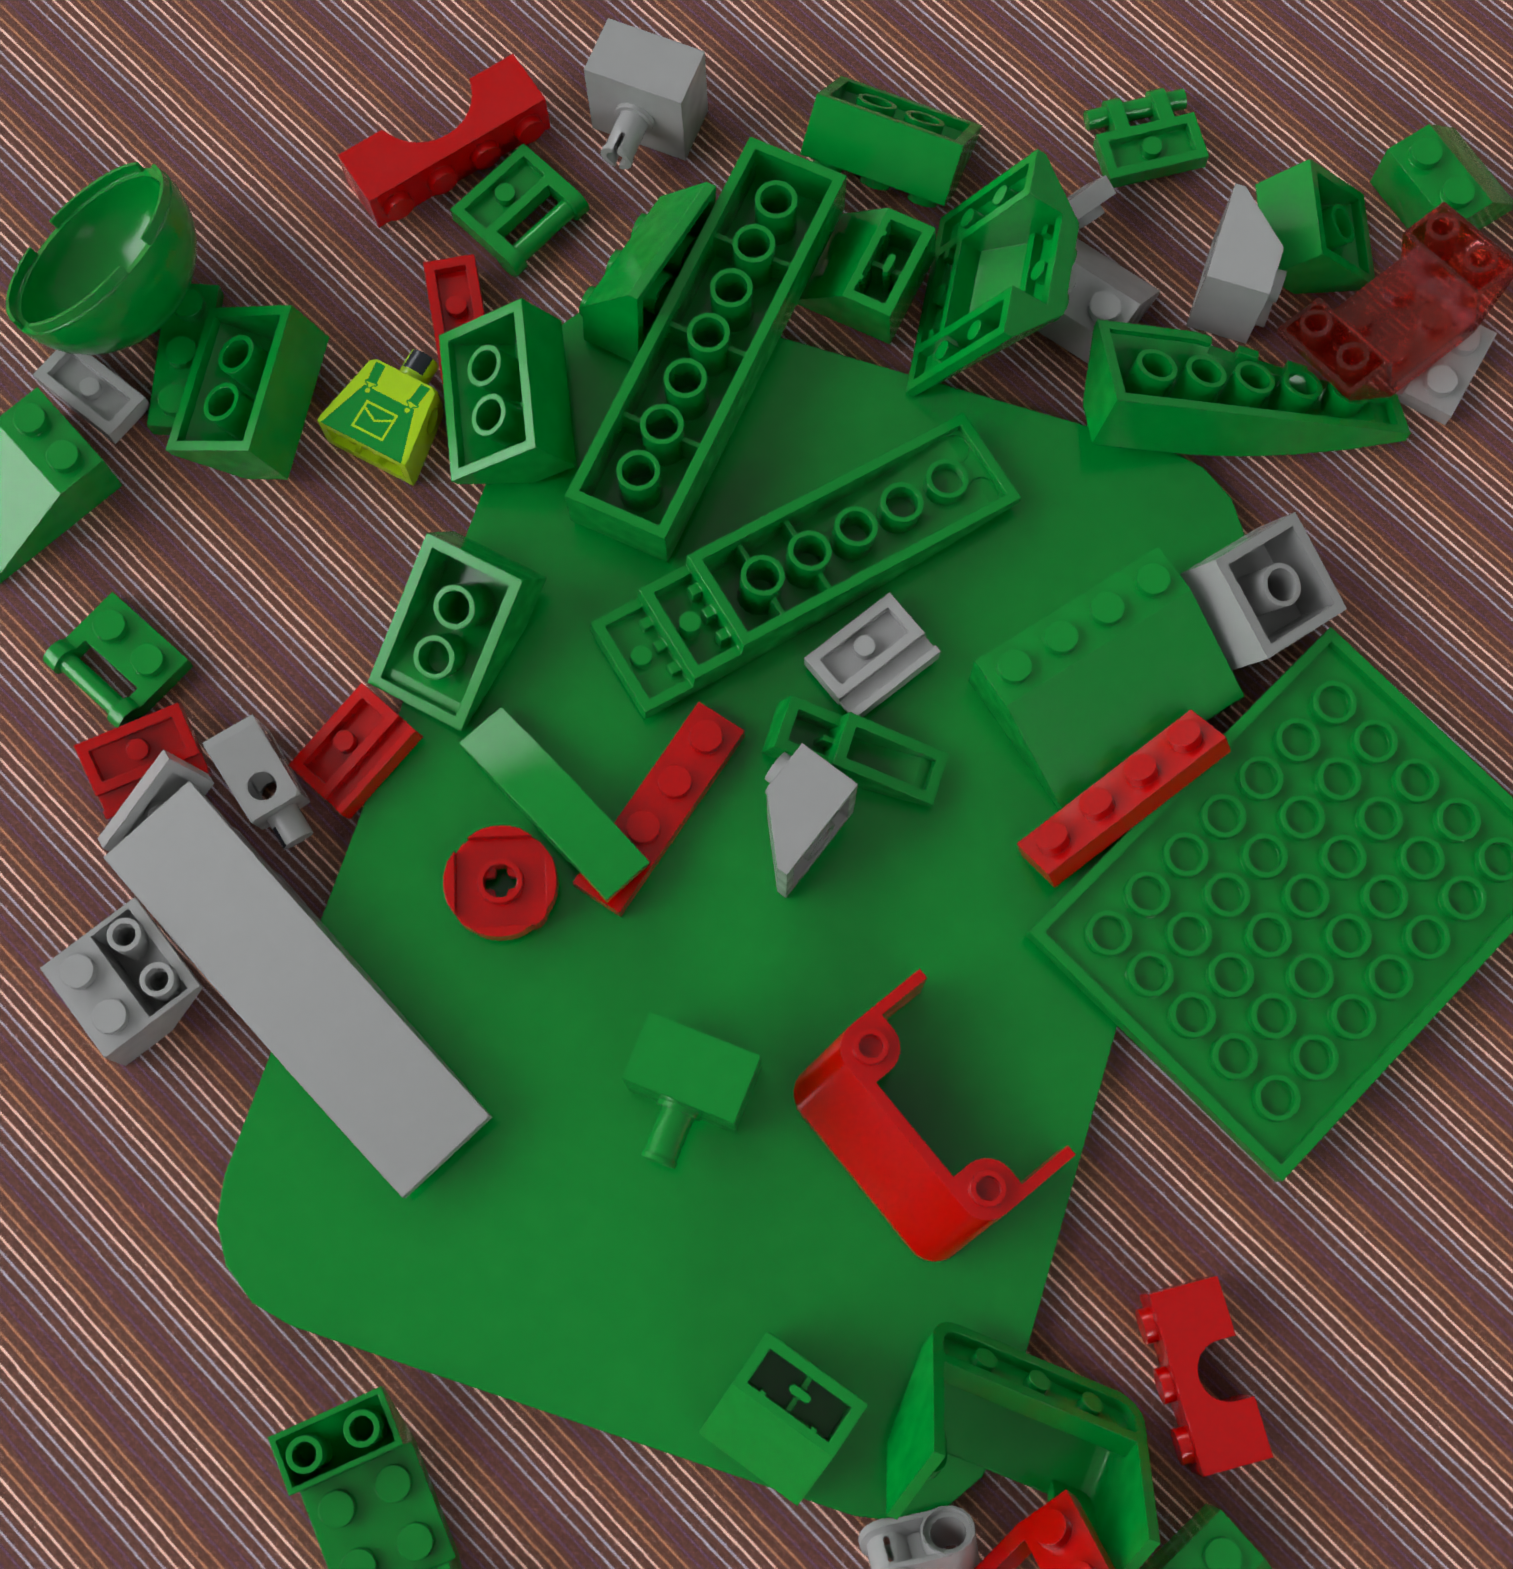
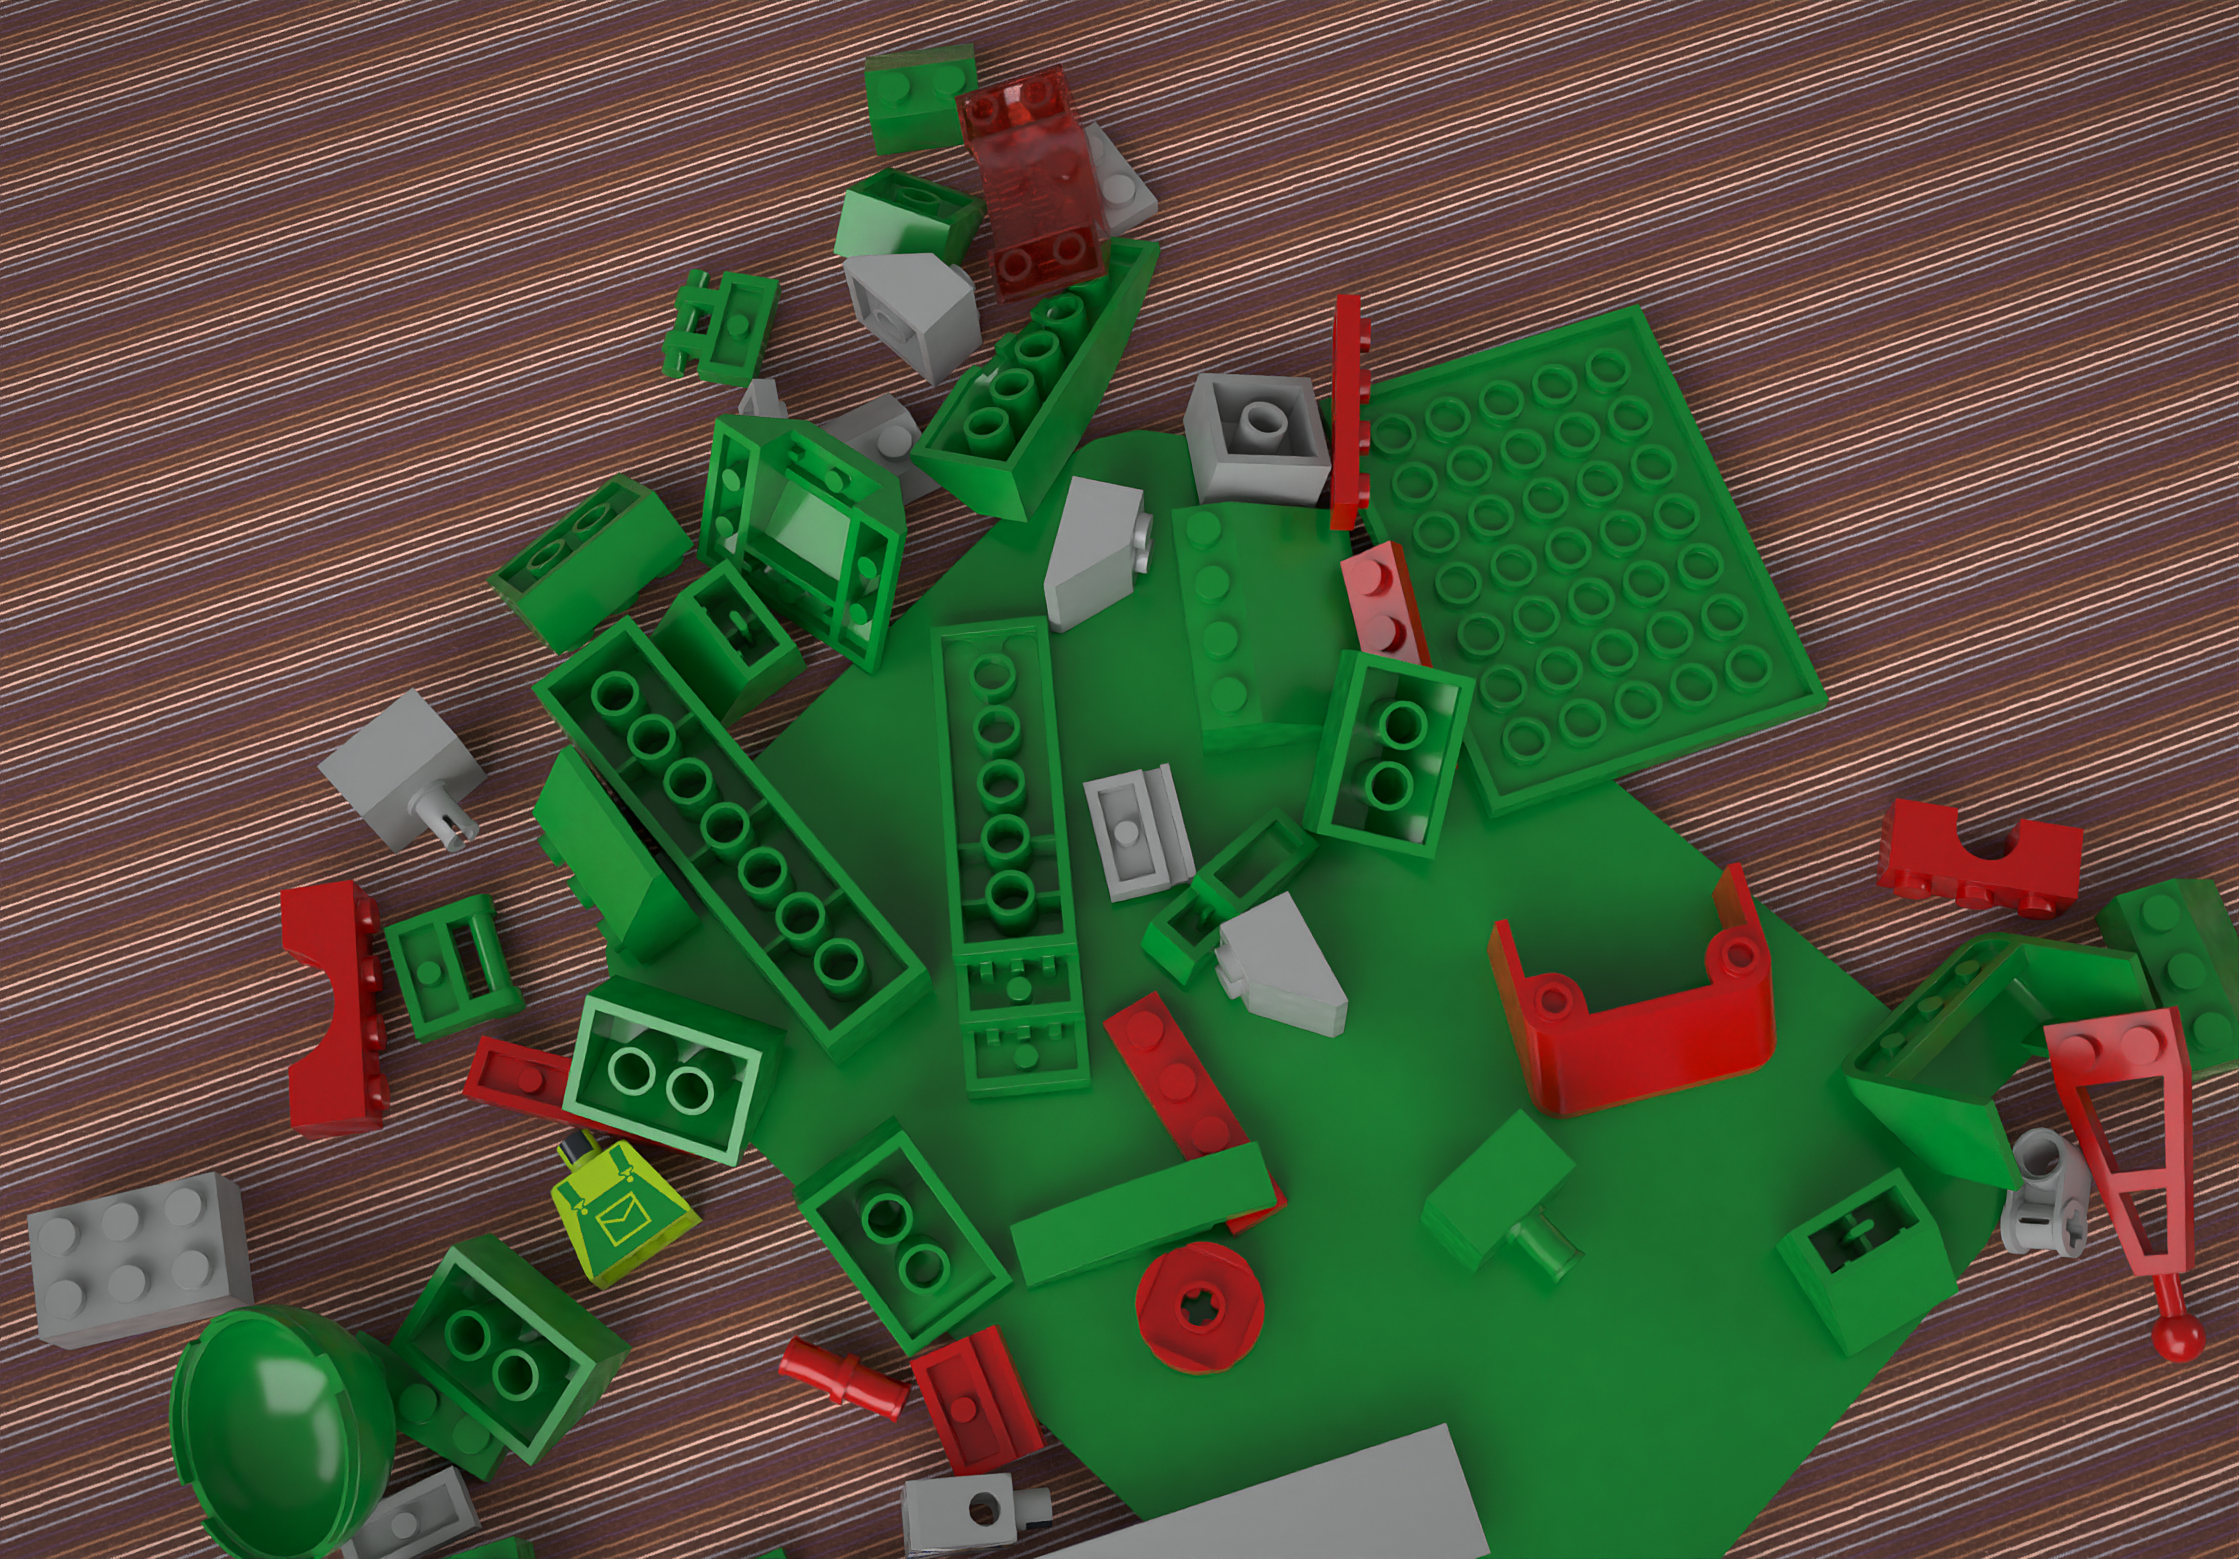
camera: 60 degrees left, 5 degrees down
none -> light grey brick [27,1171,255,1350]
none -> red pin [778,1335,913,1423]
none -> light grey slope [1044,476,1155,633]
none -> green slope [1301,649,1477,860]
none -> red plate [1330,294,1371,531]

